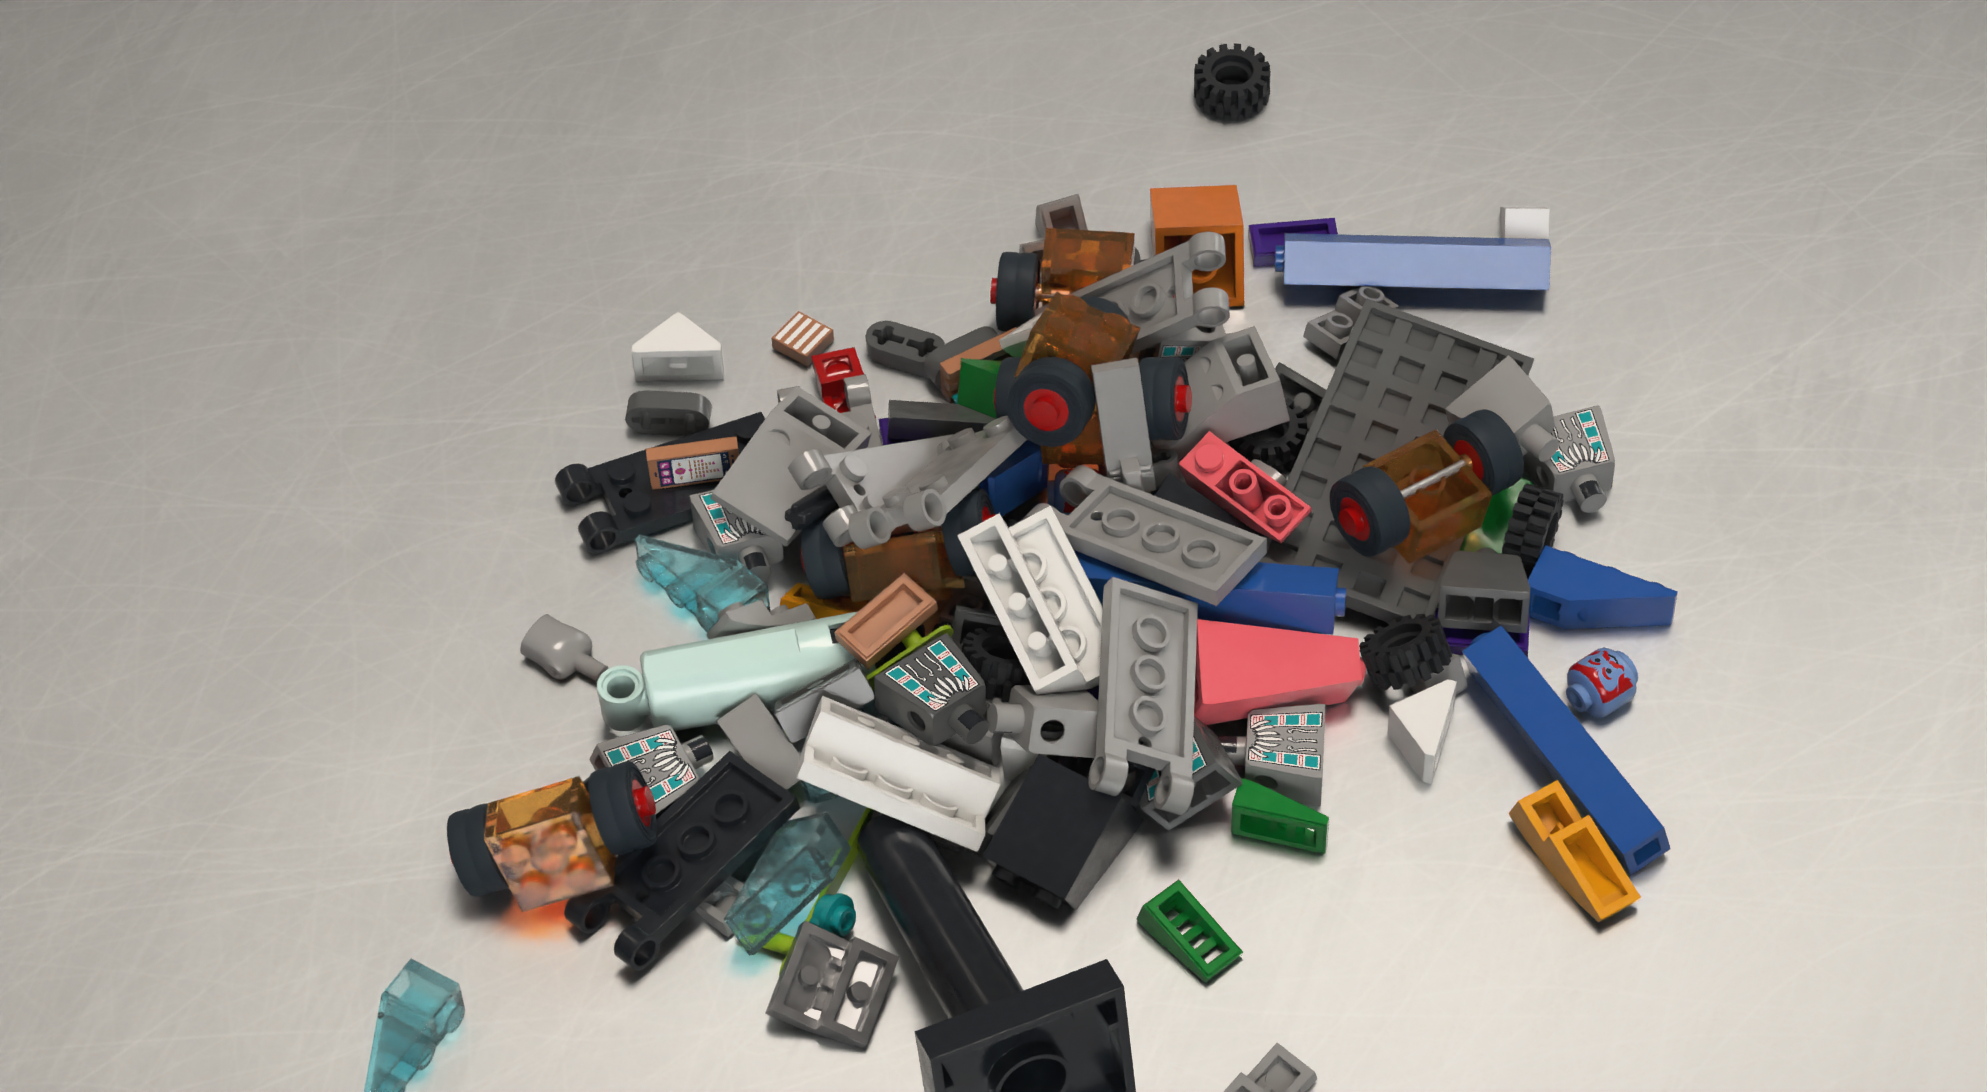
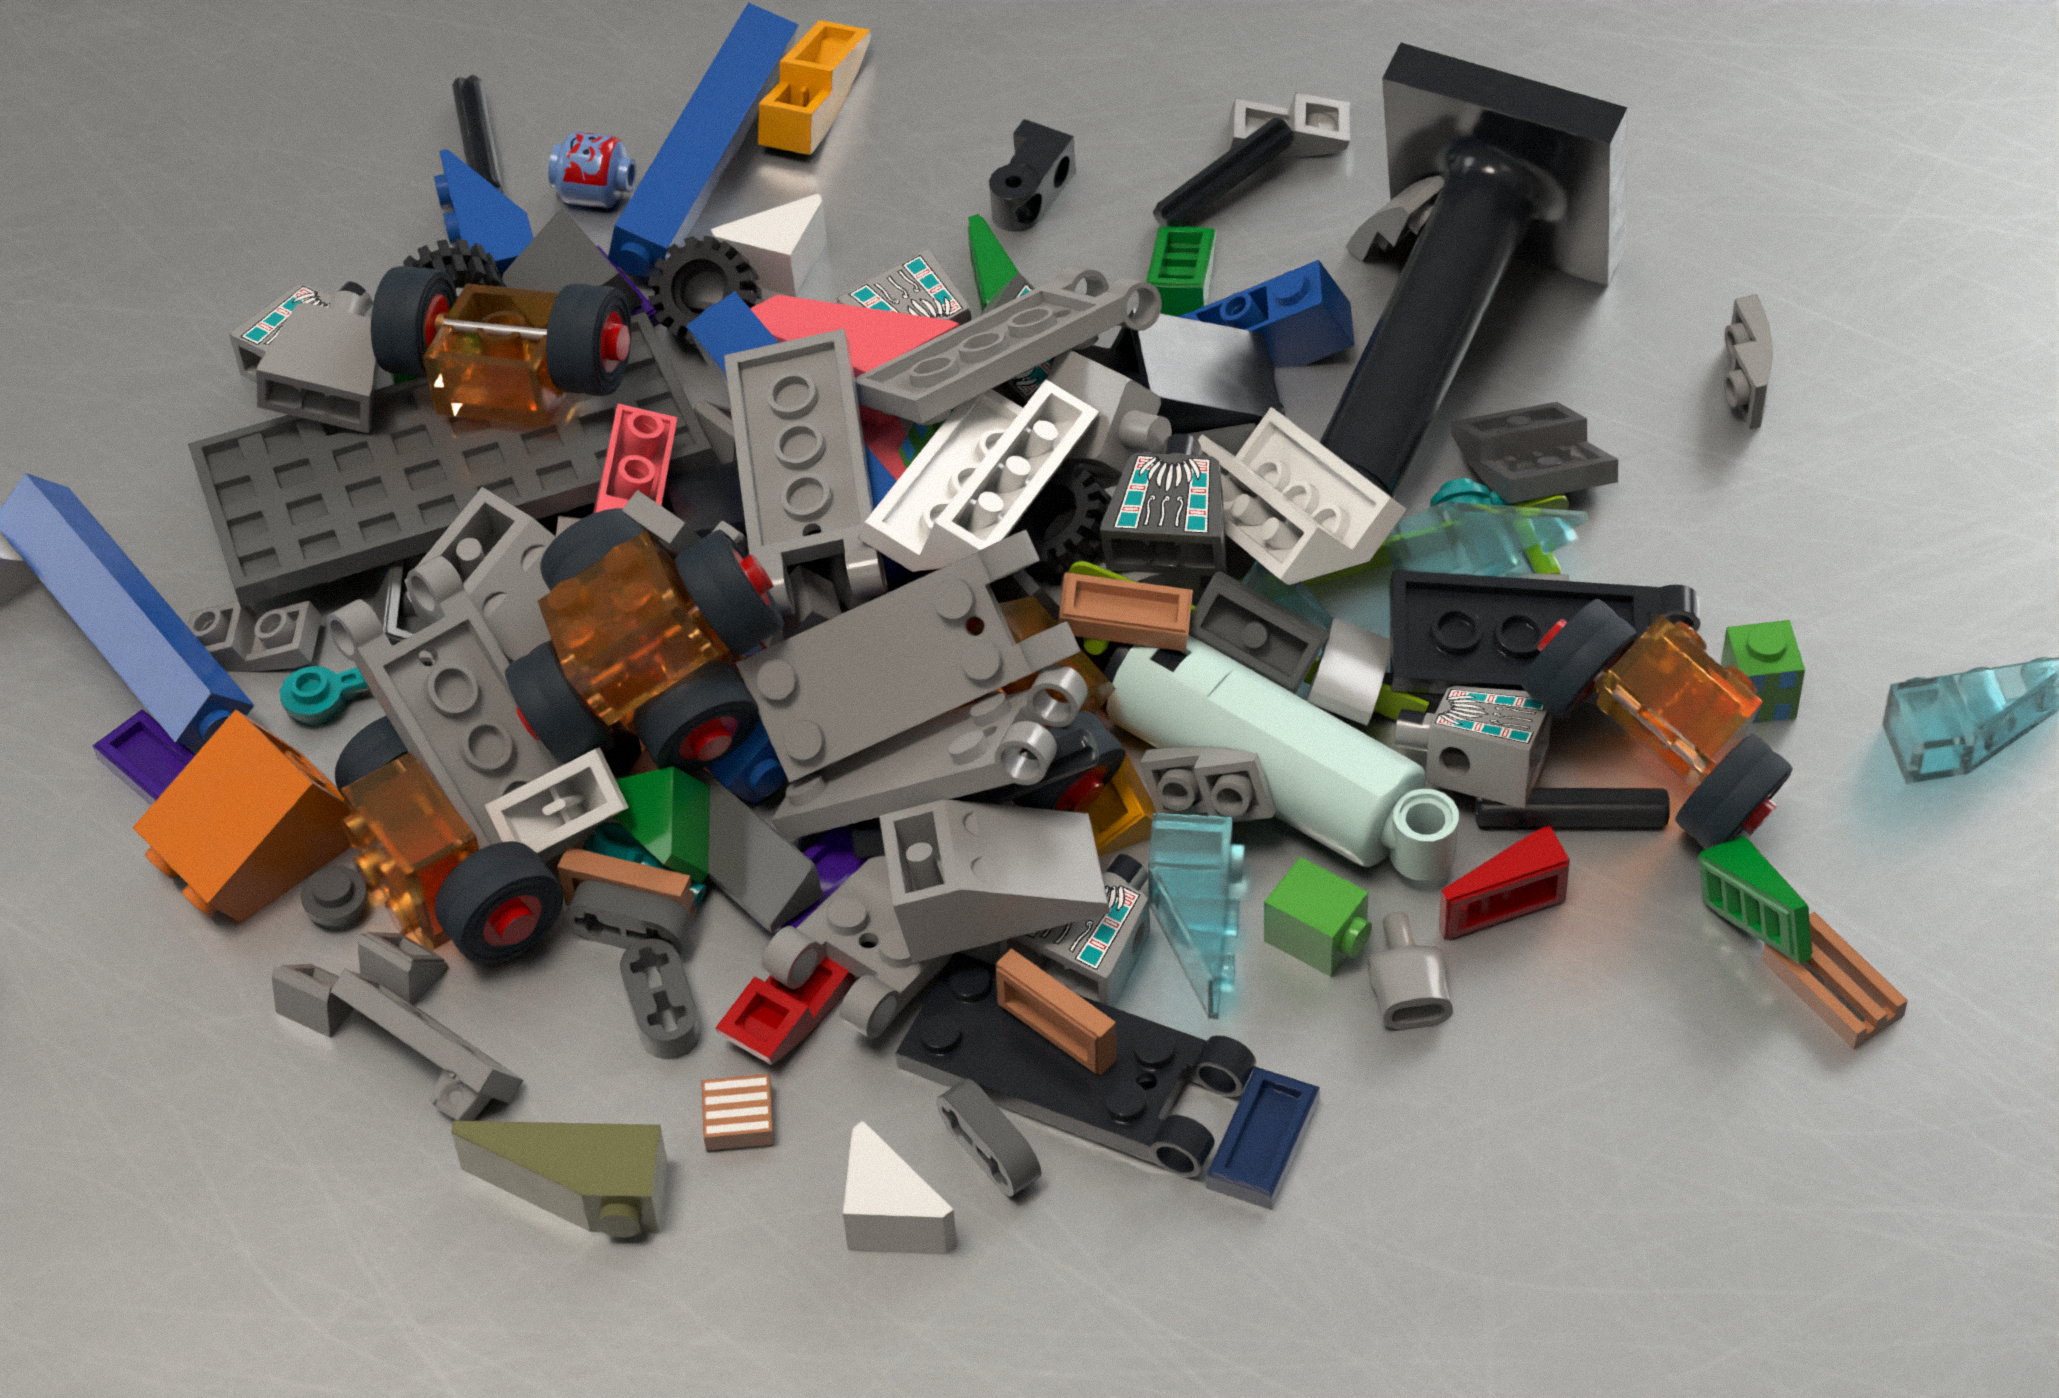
camera: 130 degrees left, 0 degrees up
none -> teal plate [280,666,370,726]
none -> light grey hinge [330,968,524,1121]
none -> olive slope [451,1121,668,1237]
none -> black axle [452,75,503,193]
none -> black leg [989,119,1076,232]
none -> black axle [1153,117,1295,227]
none -> blue slope [1179,260,1355,368]
none -> dark blue tile [1206,1066,1320,1210]
none -> bright green brick [1264,856,1372,977]
none -> red slope [1439,826,1570,940]
none -> green slope [1698,836,1813,964]
none -> bright green brick [1719,620,1805,726]
none -> nougat tile [1761,912,1908,1049]

